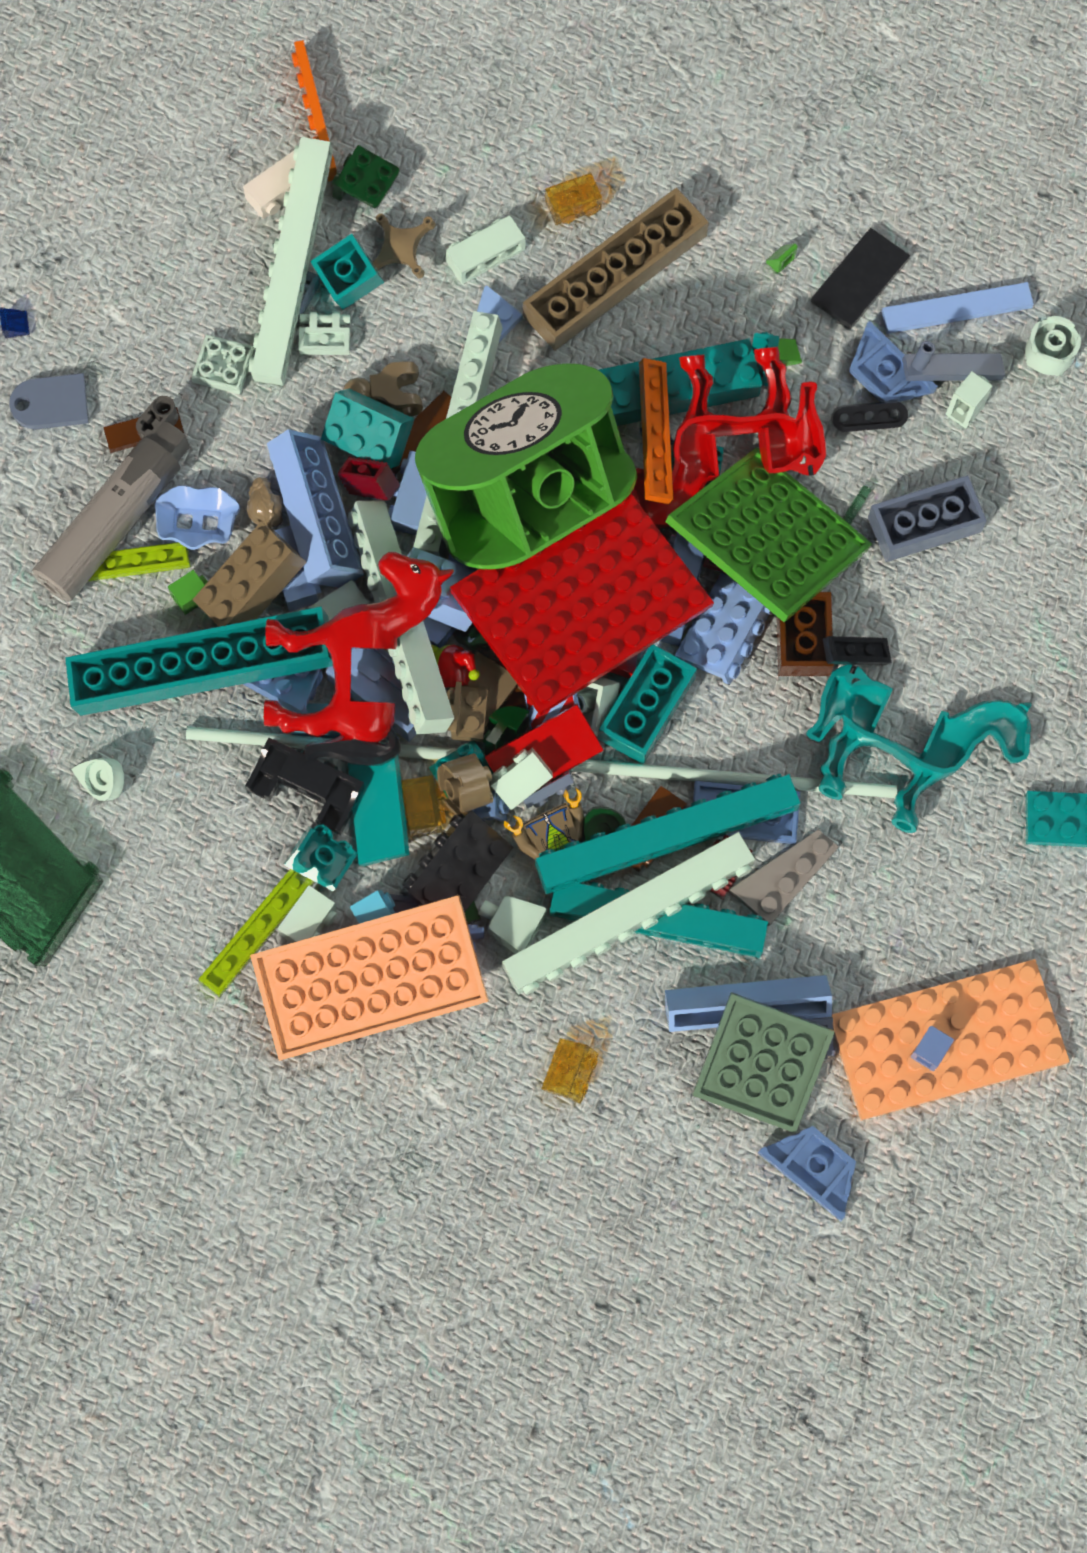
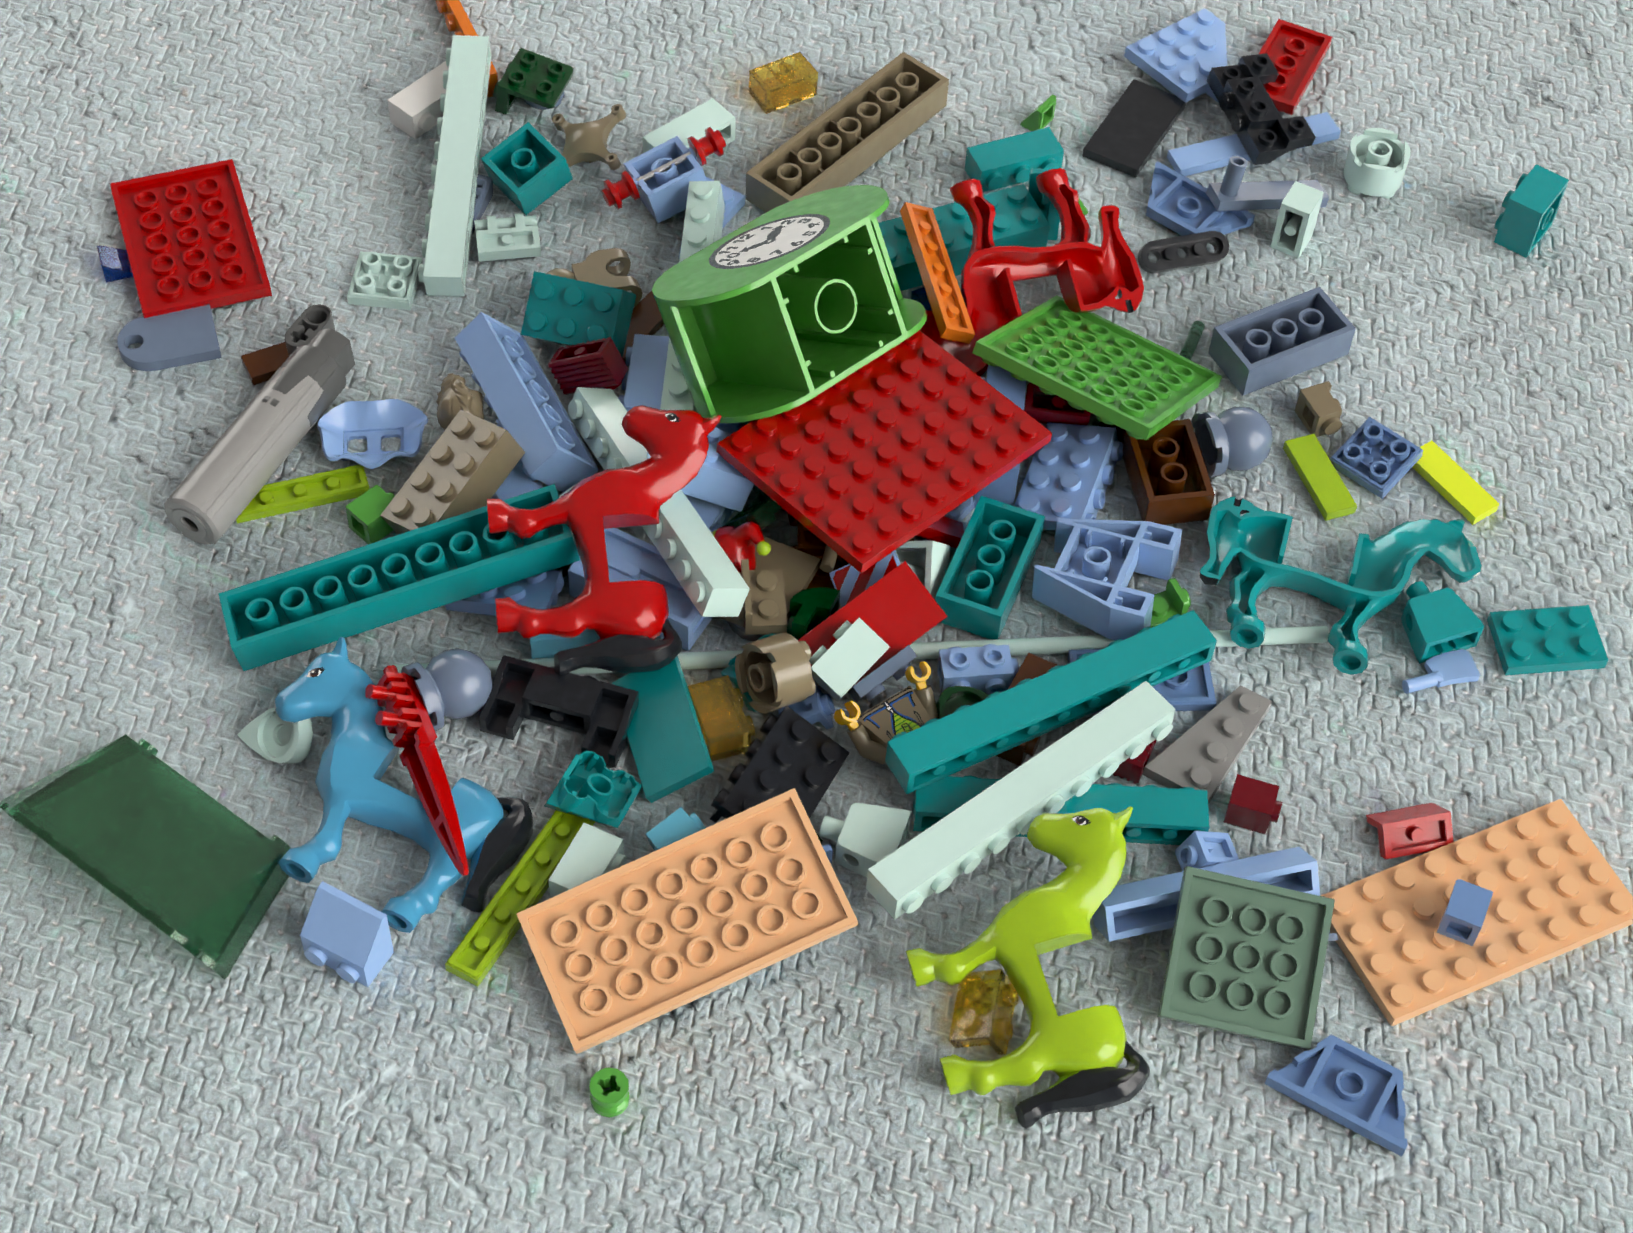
camera: 10 degrees left, 20 degrees down
black tile [823,636,892,665] -> none
none -> red plate [110,159,272,318]
none -> dark azure animal [275,637,533,933]
none -> light blue slope [300,881,394,987]
none -> red piece [365,665,469,876]
none -> sand blue tile [401,648,493,731]
none -> bright green wheel [589,1068,630,1118]
none -> light blue brick [601,127,726,223]
none -> lime animal [906,806,1150,1128]
none -> light blue brick [937,644,1019,695]
none -> teal brick [965,127,1064,192]
none -> light blue wedge [1032,518,1182,640]
none -> light blue wing [1124,8,1227,103]
none -> bright green bracket [1150,578,1191,628]
none -> light blue bracket [1175,831,1239,872]
none -> sand blue tile [1191,406,1273,478]
none -> black bracket [1207,53,1316,165]
none -> dark red brick [1223,774,1283,835]
none -> red plate [1259,19,1332,115]
none -> lime tile [1283,434,1357,521]
none -> dark tan brick [1295,381,1342,437]
none -> medium blue tile [1330,417,1423,499]
none -> panel [1366,803,1454,859]
none -> teal torso [1401,581,1484,664]
none -> light blue piece [1402,649,1480,694]
none -> neon yellow tile [1412,440,1499,525]

